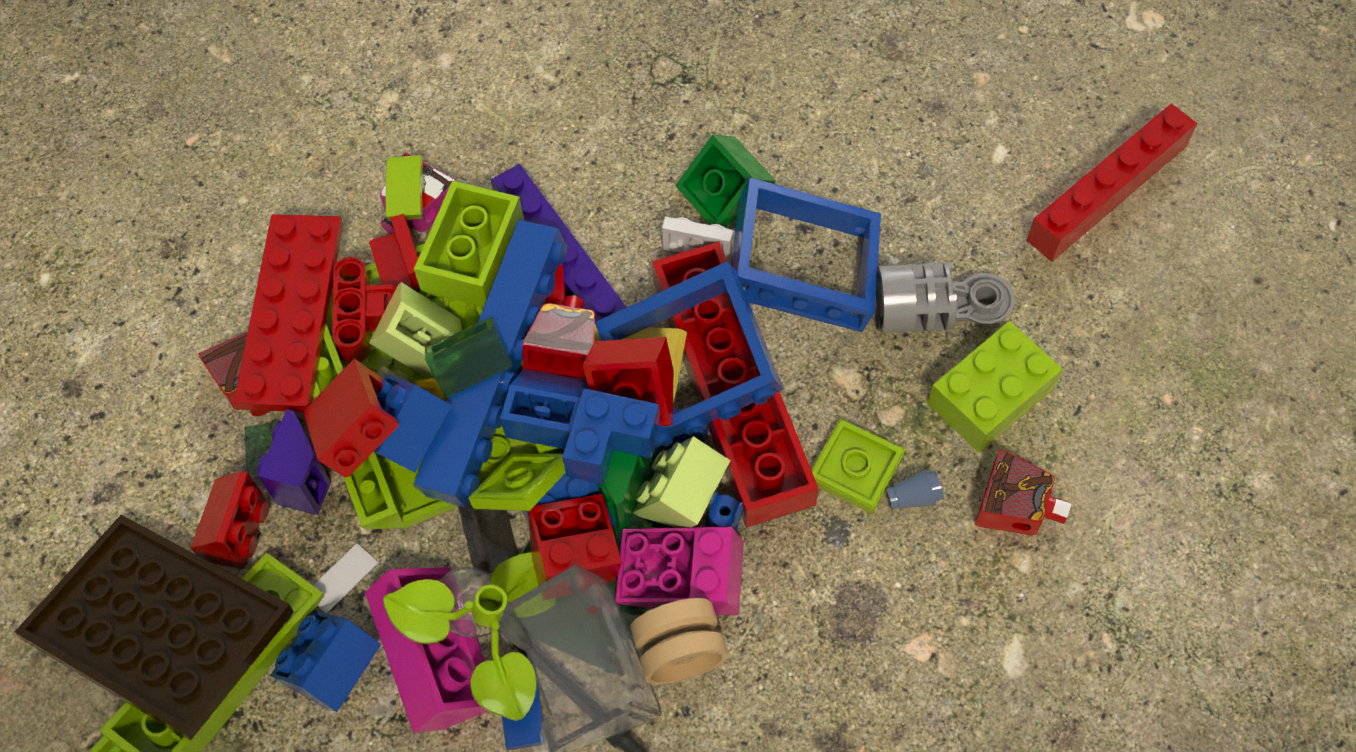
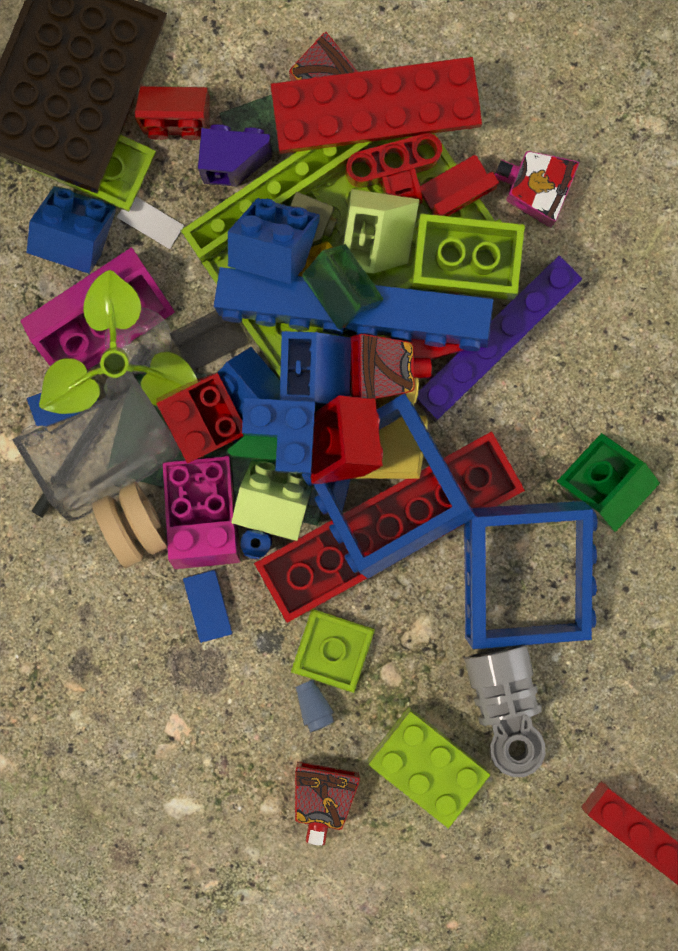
camera: 75 degrees right, 25 degrees up
red panel [303,359,398,478] -> none
lime slope [386,155,424,221] -> none
lime tile [468,454,566,511] -> none
white bracket [662,216,735,263] -> none
none -> blue tile [183,570,233,643]

